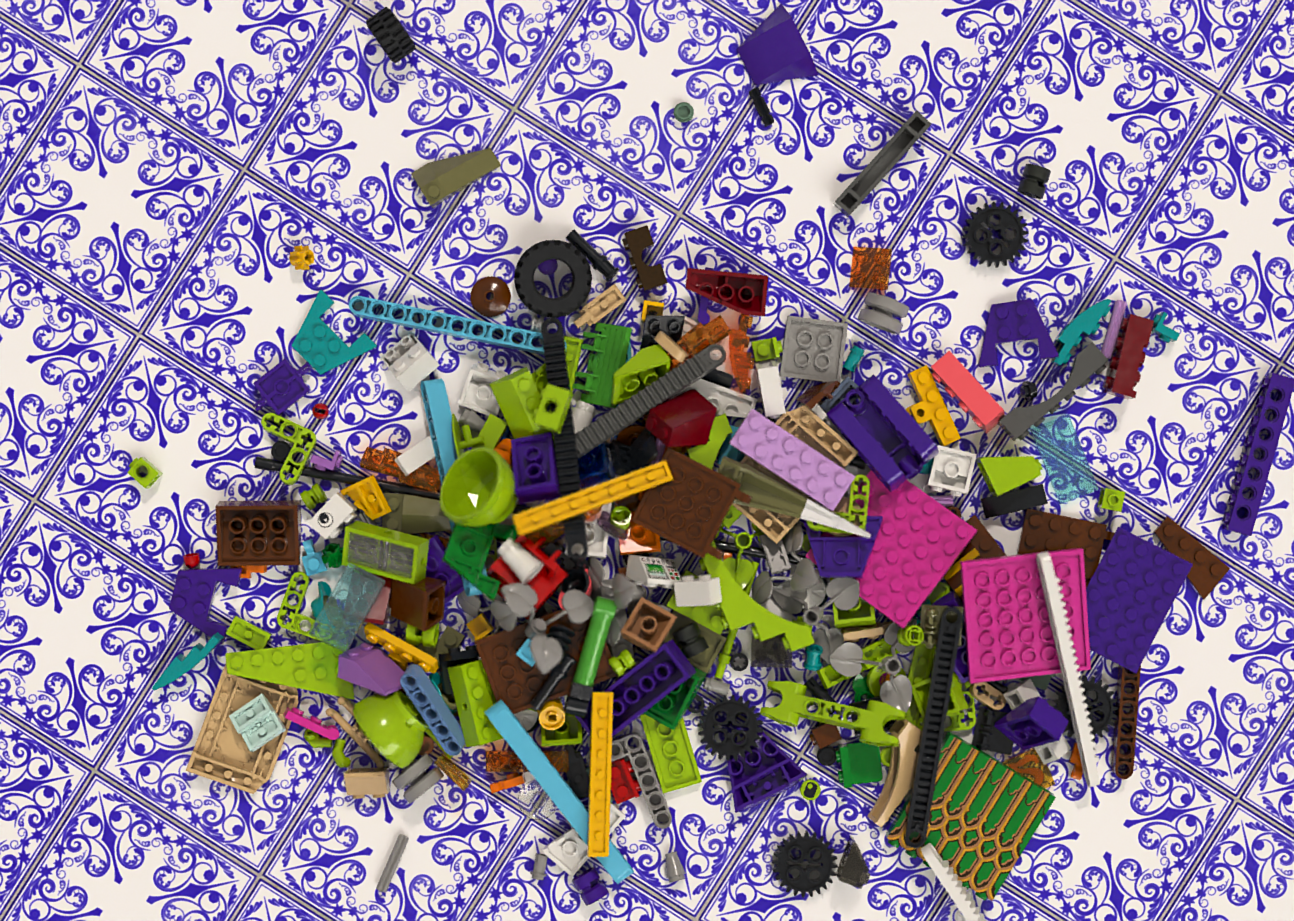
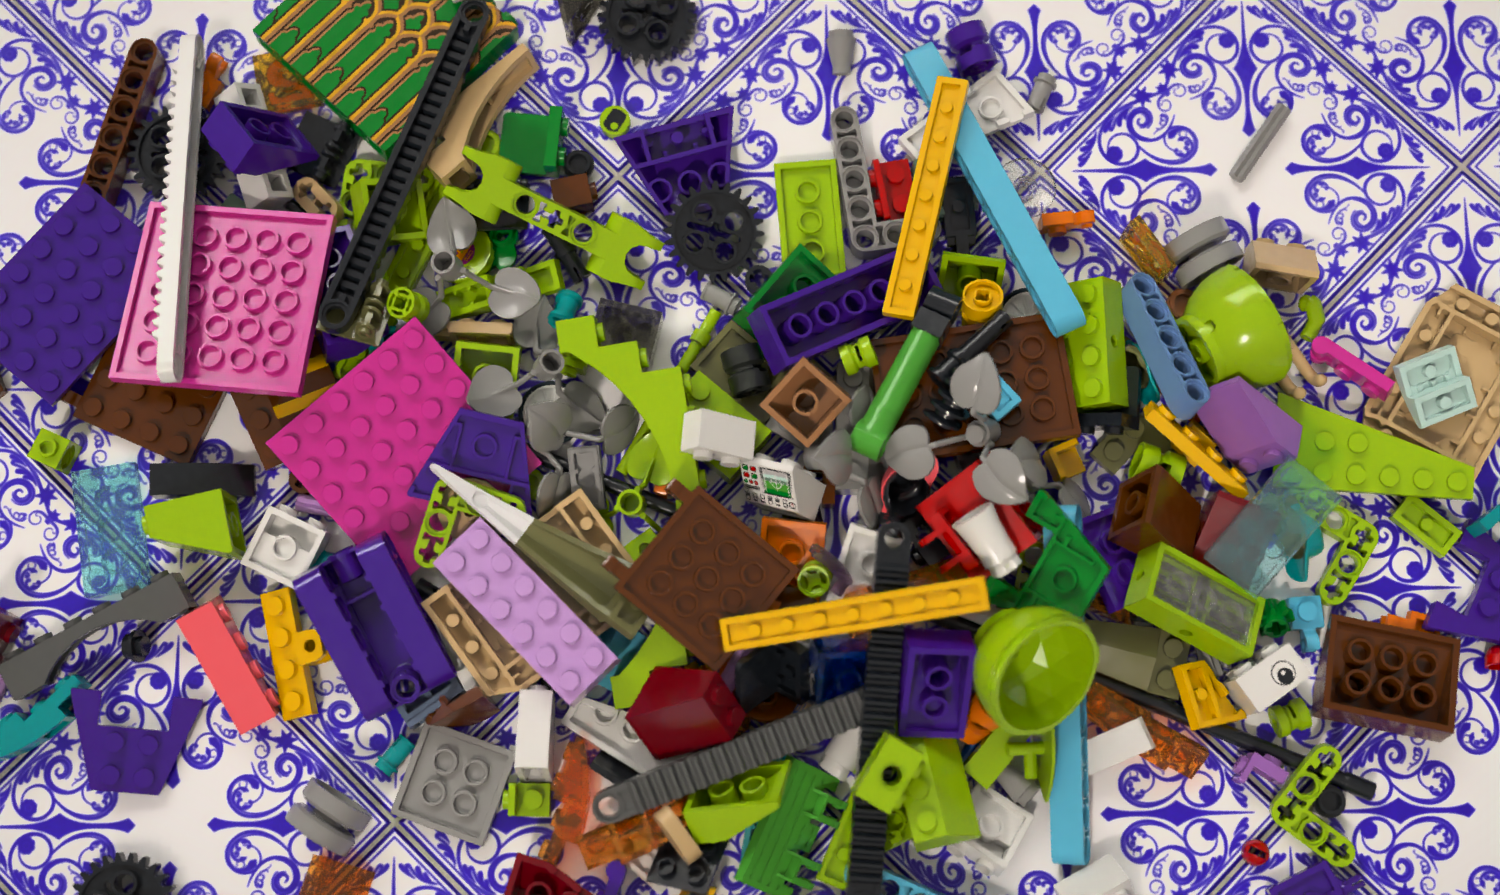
camera: 165 degrees left, 10 degrees down
lime arm [304,729,332,748] -> none
clear orange slope [486,750,569,772] -> none
black bush [730,653,748,671] -> none

